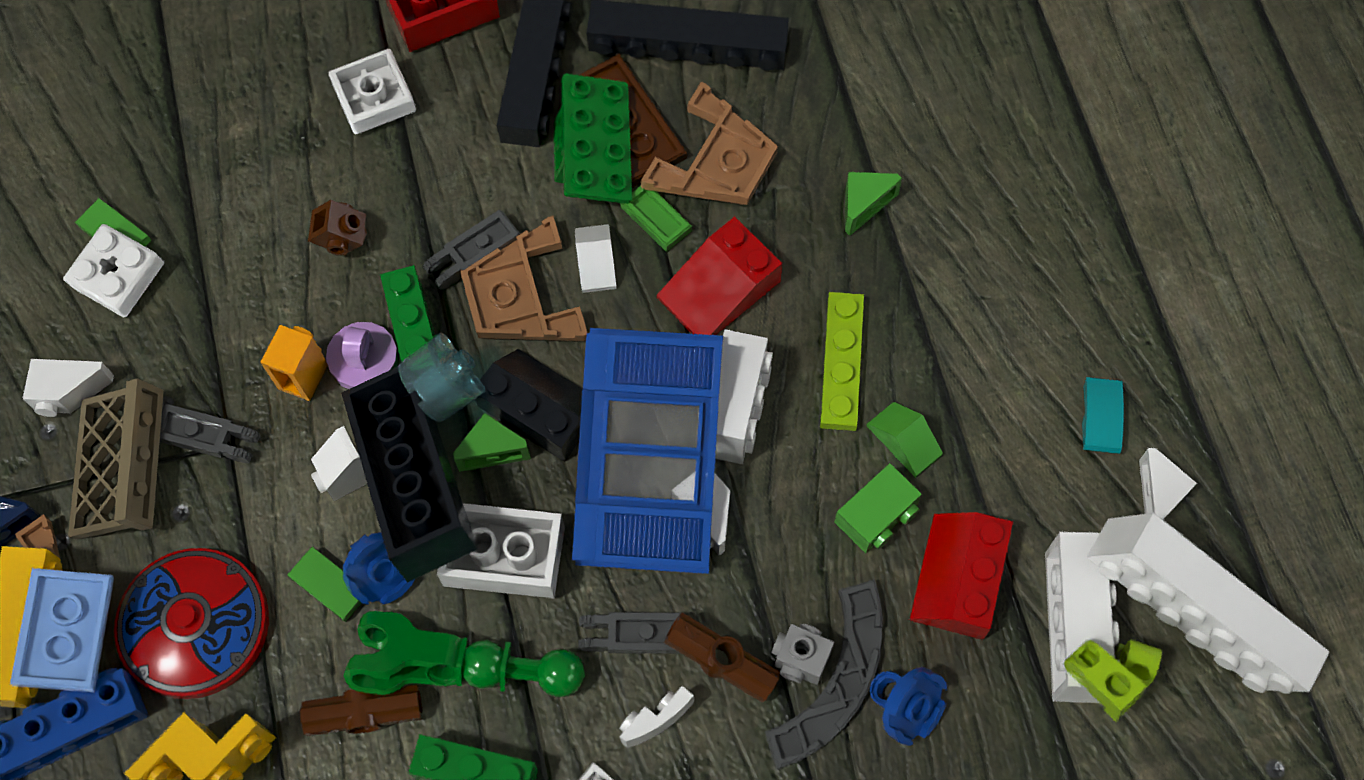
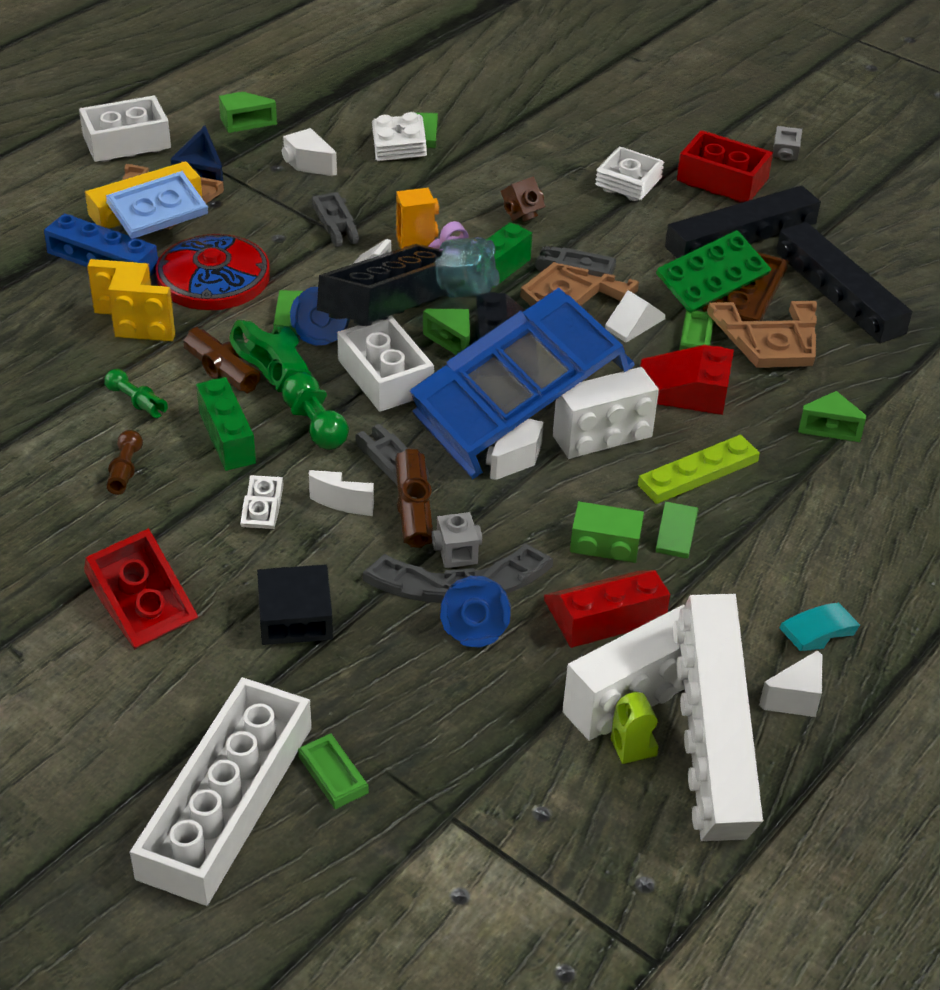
camera: 50 degrees right, 25 degrees down
dark tan fence [68,378,164,540] -> none
lime leg [1063,639,1147,722] -> none

